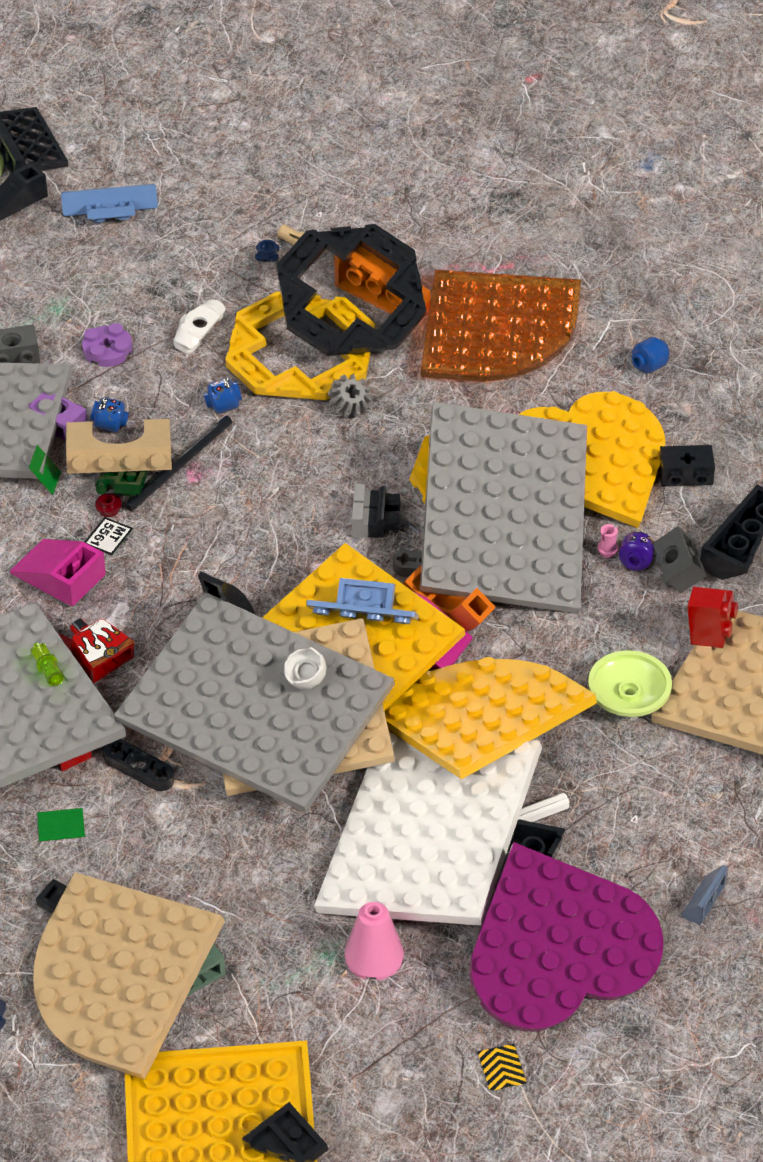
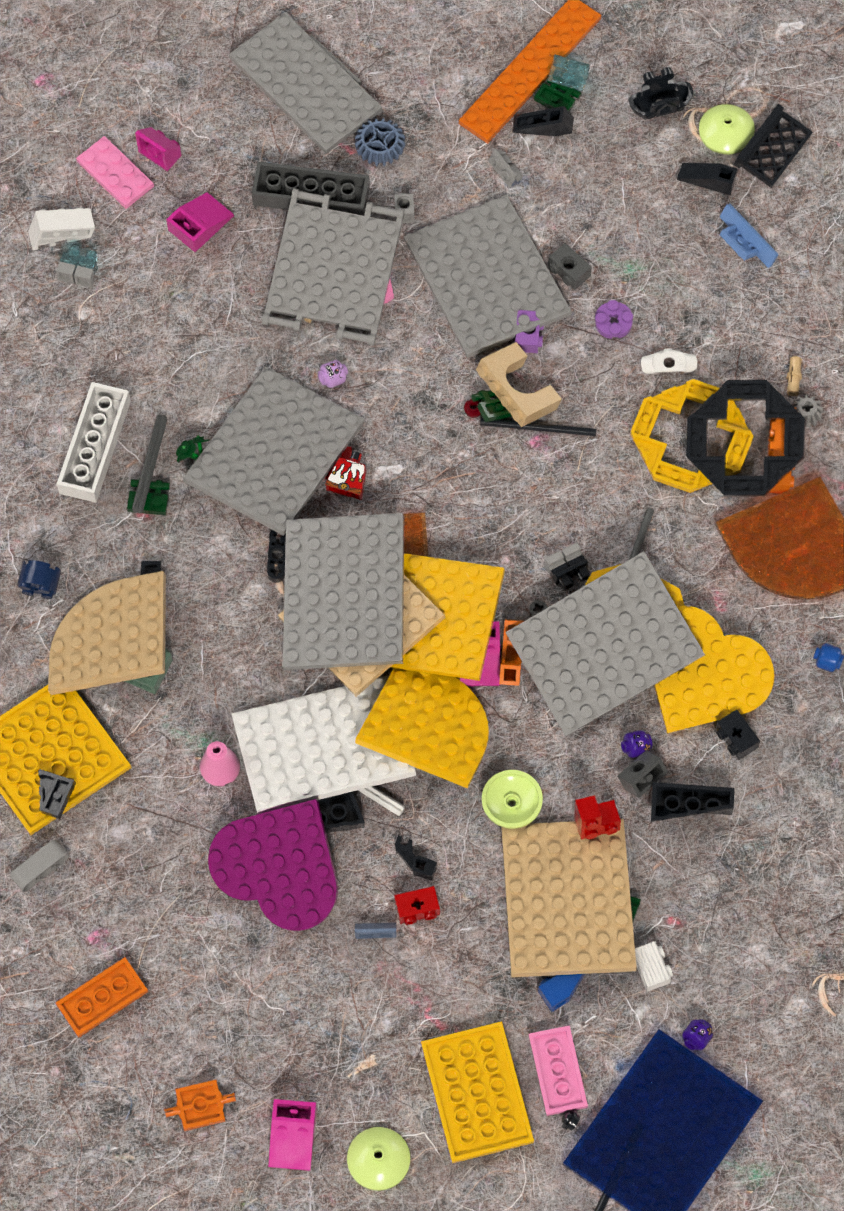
camera: 60 degrees right, 20 degrees up
dark pink slope [10,539,106,607] -> none
green sticker [29,445,61,495] -> none
clear neon green axle [30,642,65,686] -> none
green sticker [37,808,85,842] -> none
sticker [84,517,134,555] -> none
blue head [90,397,129,433] -> none
black slope [198,572,256,615] -> none
blue head [203,377,242,414] -> none
dark blue plate [255,240,280,262] -> none
white hair [284,647,327,689] -> none
medium blue bracket [306,578,419,624] -> none
light grey gear [328,374,372,418] -> none
sticker [477,1044,526,1091] -> none
bright pink pin [597,524,619,558] -> none
none -> red brick [394,886,440,925]
none -> black piece [395,835,437,880]
none -> dark grey bar [629,508,654,560]

